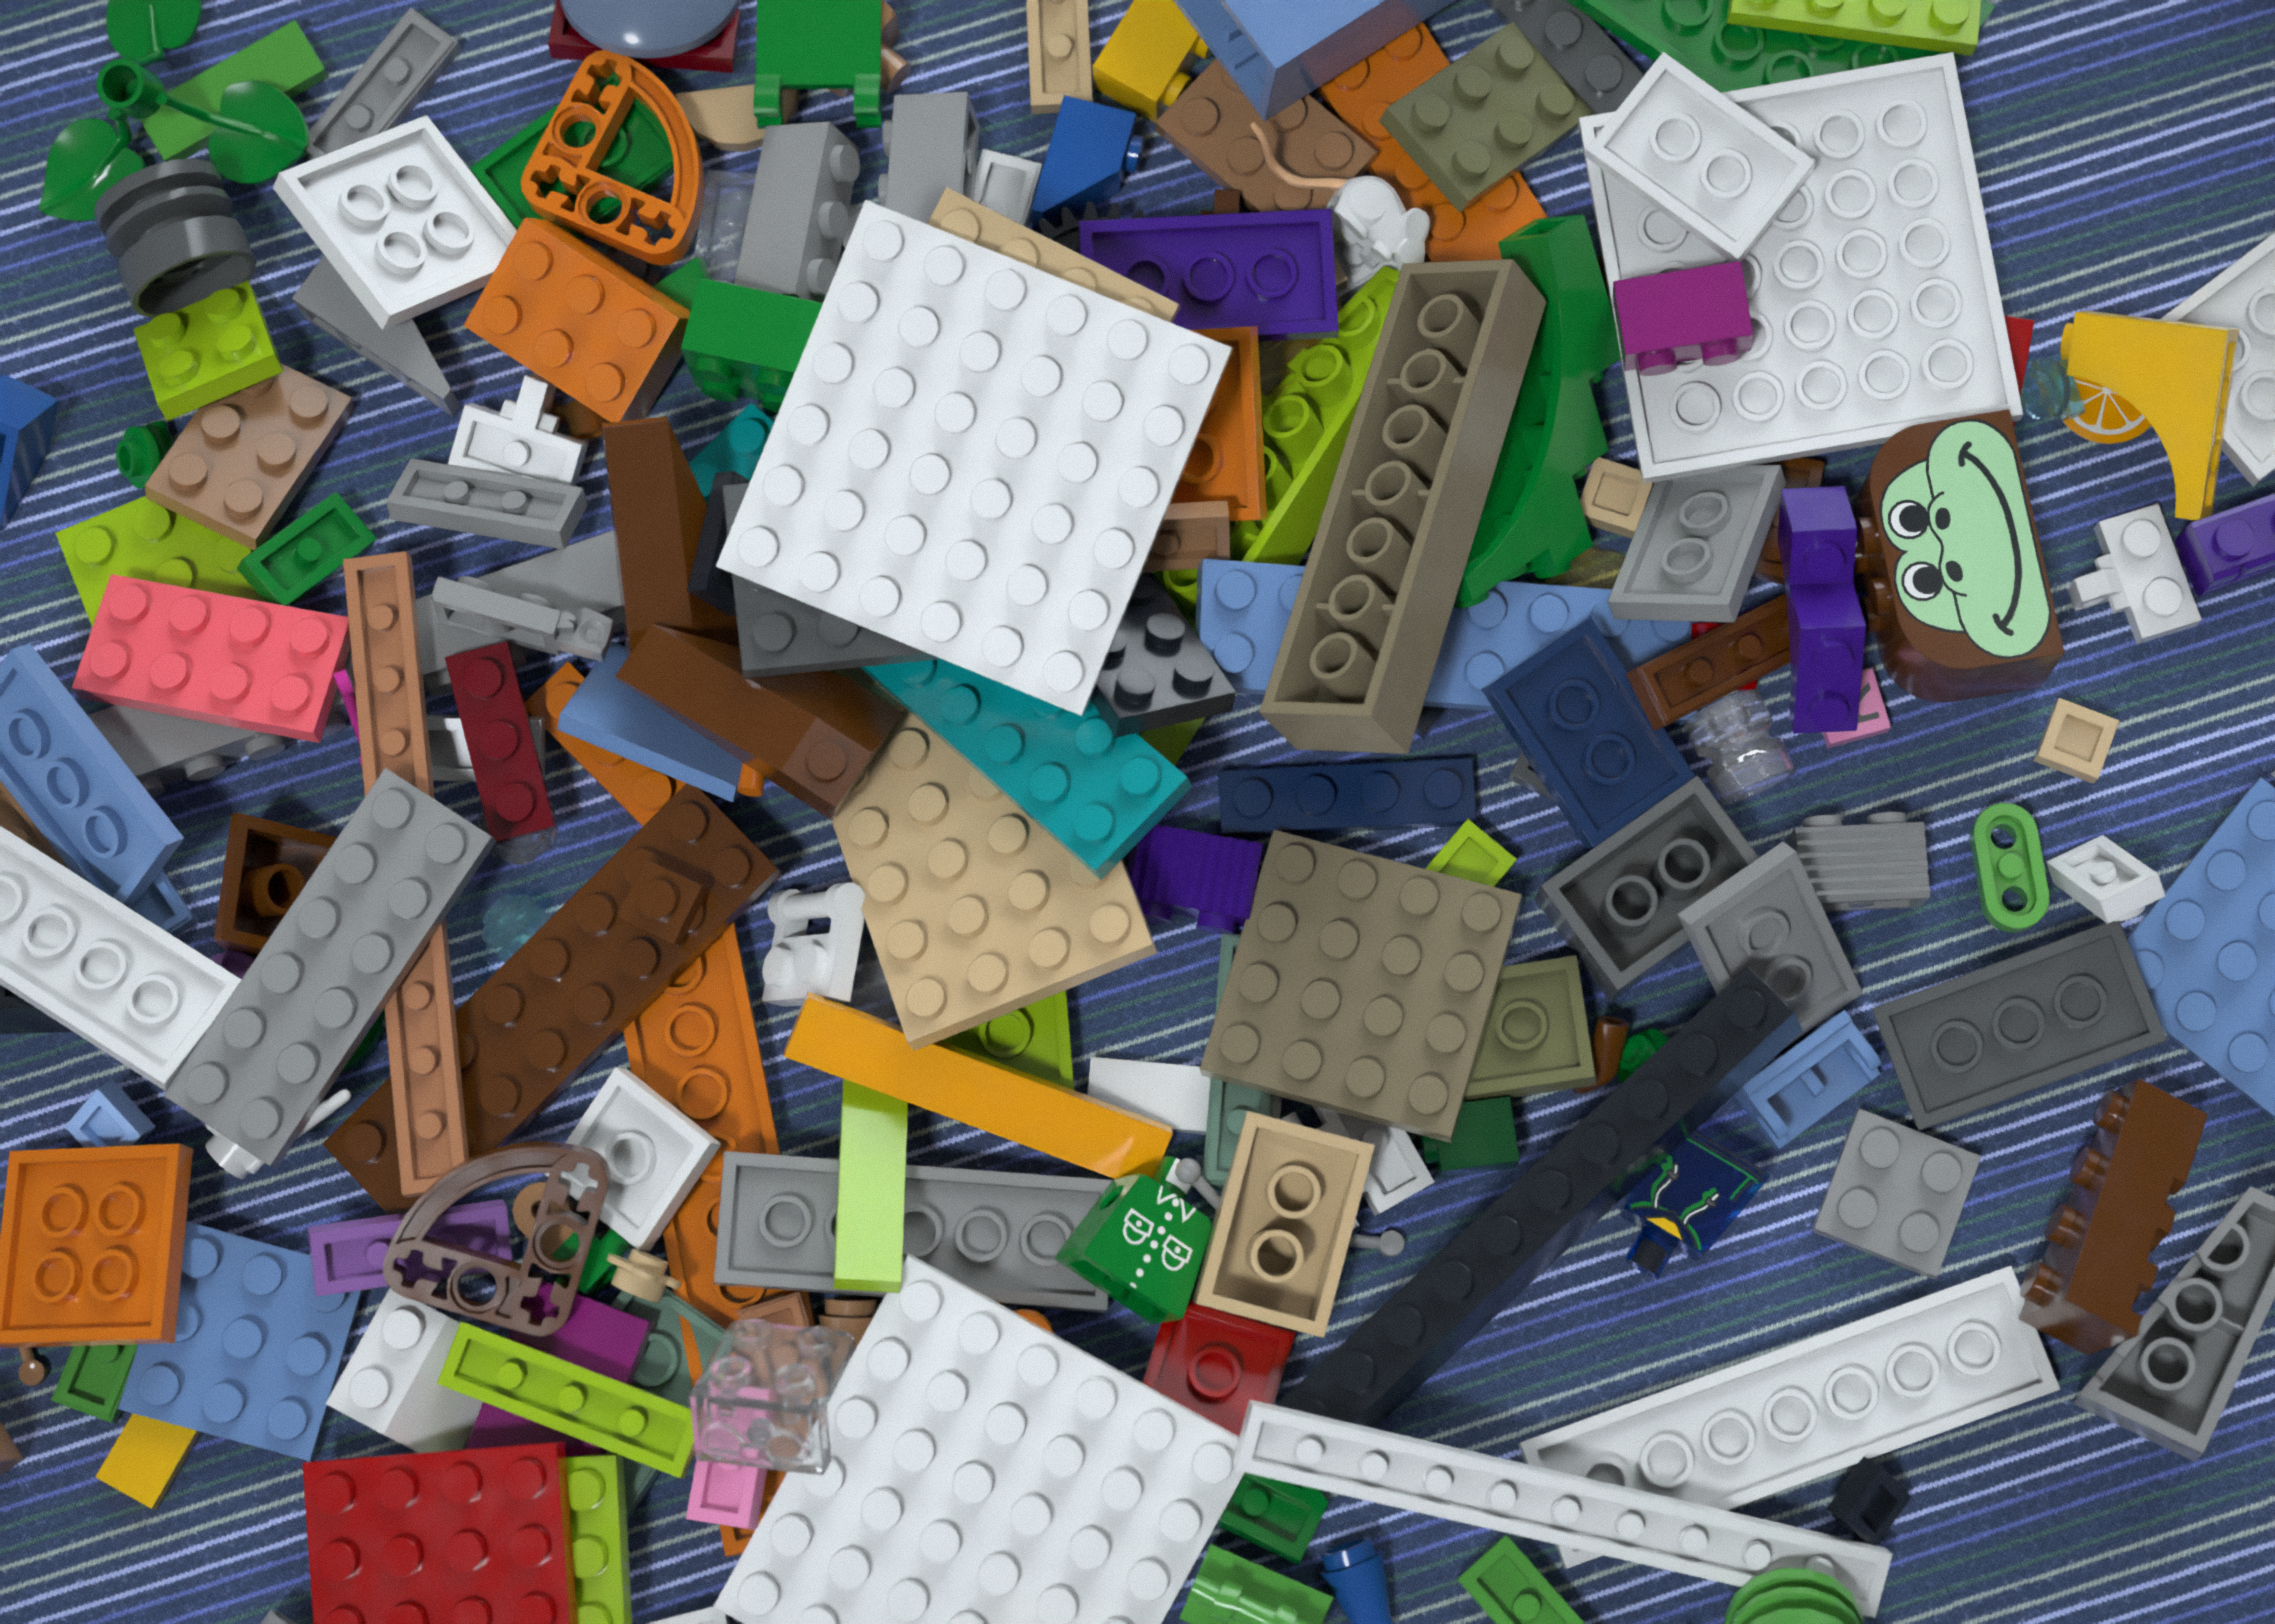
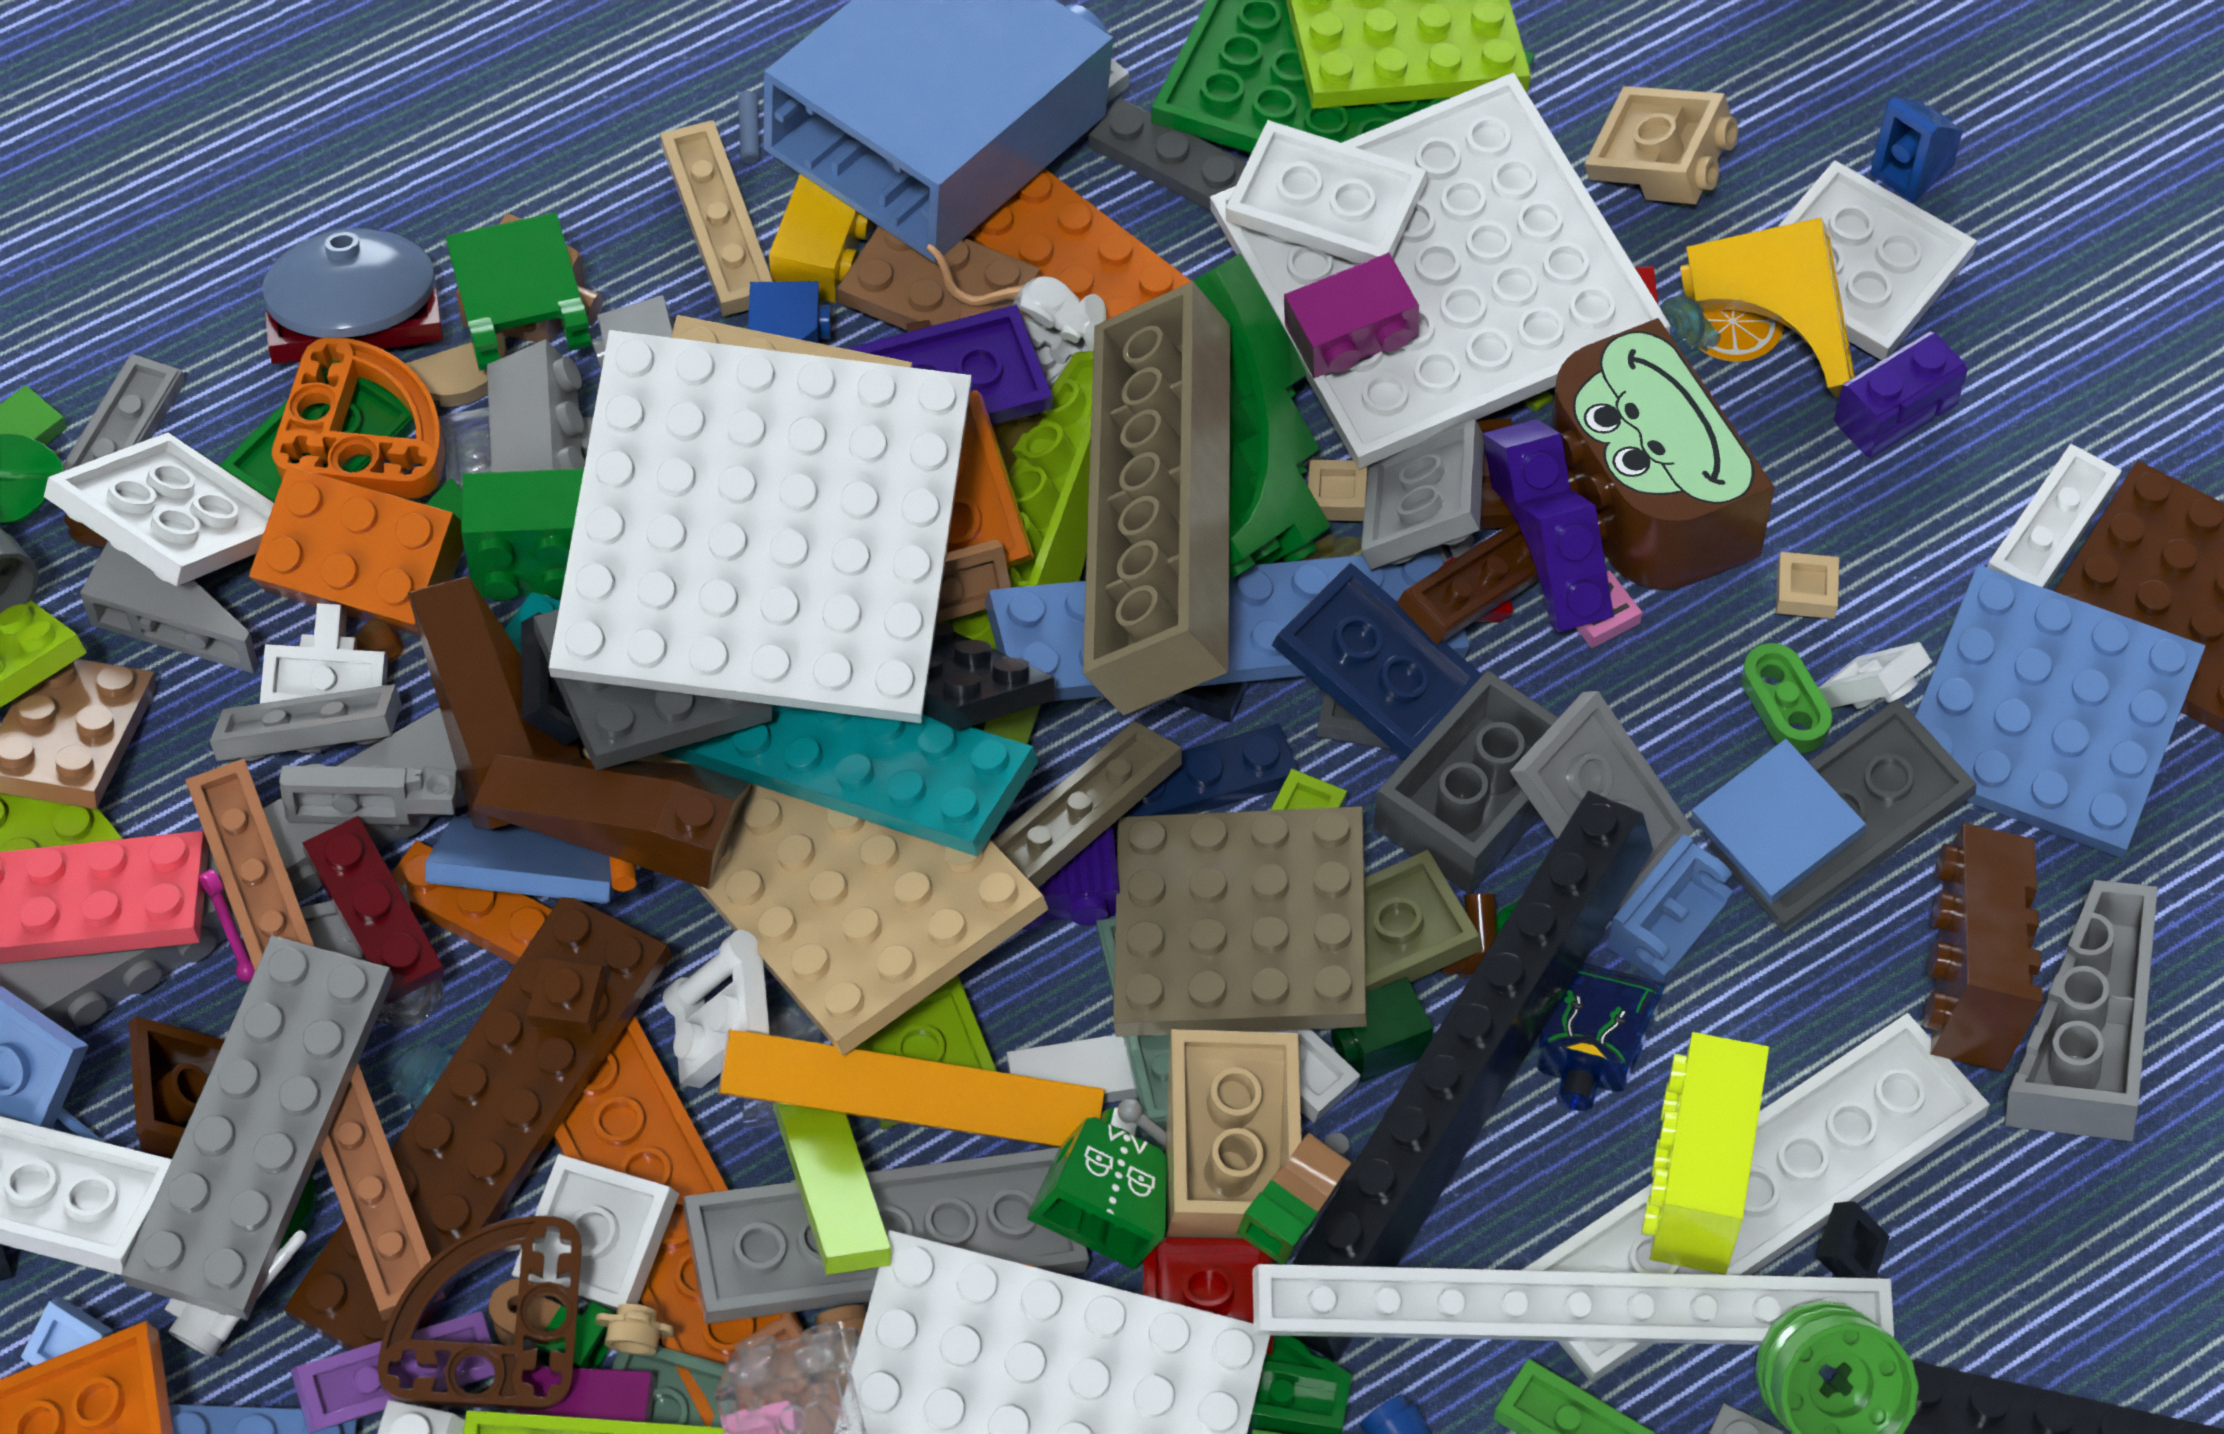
camera: 20 degrees left, 20 degrees down
green plate [236,491,377,607] -> none
olive plate [1378,22,1593,213] -> none
clear wheel [1683,689,1797,806] -> none
light grey brick [1788,812,1930,912] -> none
light grey plate [1811,1108,1981,1279] -> none
white hinge [2067,504,2202,644] -> none
none -> dark tan plate [992,720,1182,889]
none -> leg [1237,1133,1352,1265]
none -> tan plate [1584,86,1738,204]
none -> neon yellow brick [1641,1032,1769,1275]
none -> medium blue tile [1692,739,1866,905]

